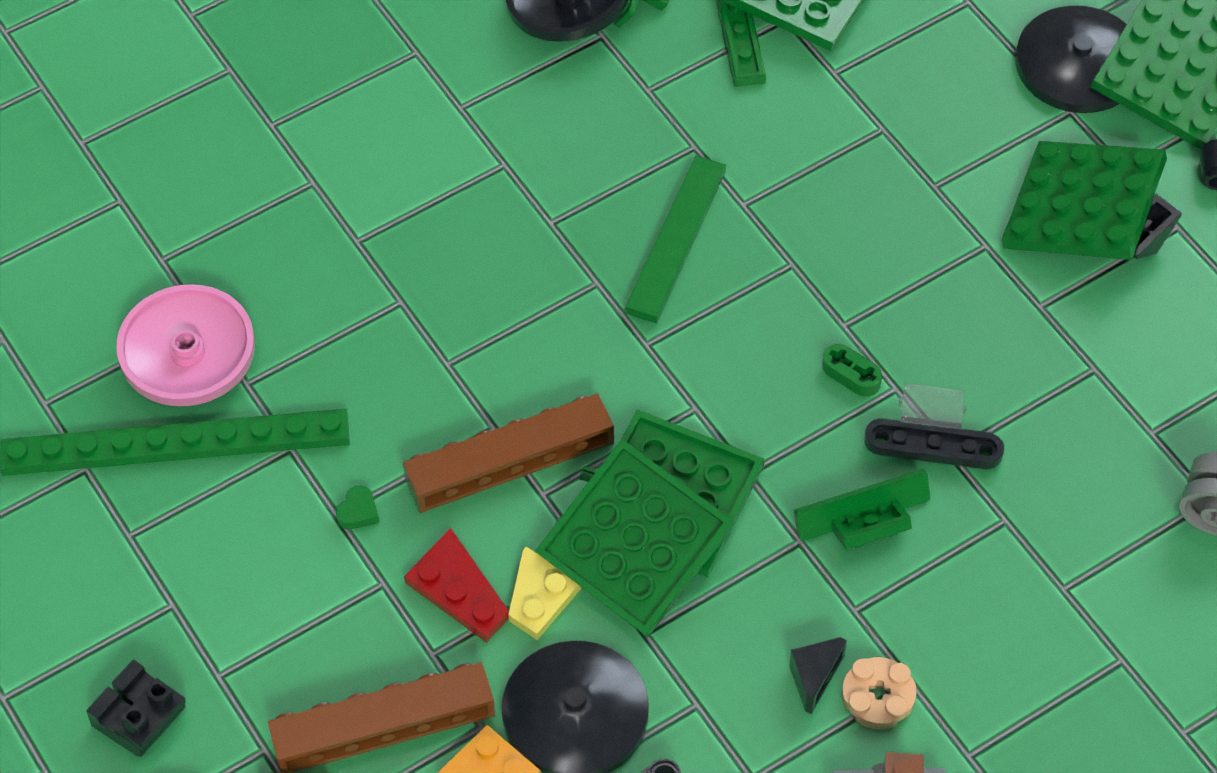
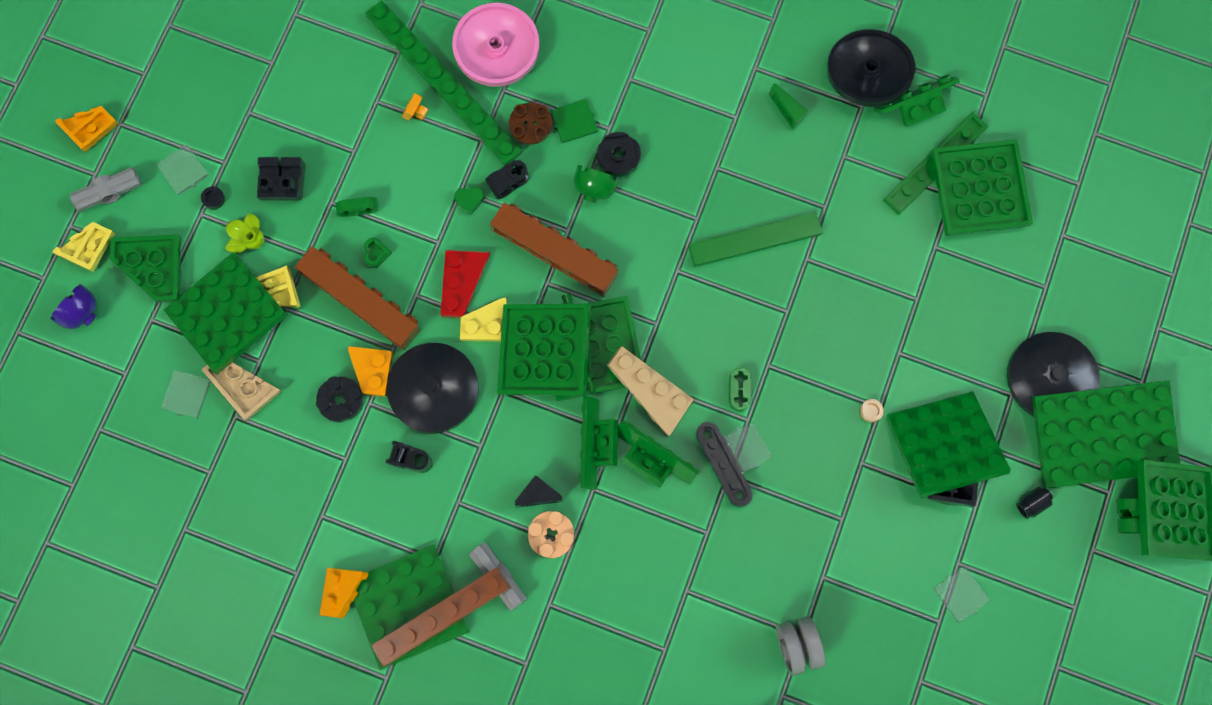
camera: 50 degrees right, 20 degrees up
none -> green beam [335,197,379,217]
none -> green tile [364,238,392,268]
none -> light orange tile [401,93,429,121]
none -> black piece [485,160,529,199]
none -> reddish brown plate [509,102,553,145]
none -> green piece [551,99,598,143]
none -> green cylinder [574,165,620,203]
none -> green bracket [579,396,618,490]
none -> black plate [597,132,641,176]
none -> tan wing [607,346,694,437]
none -> green slope [769,83,807,130]
none -> tan tile [860,399,884,423]

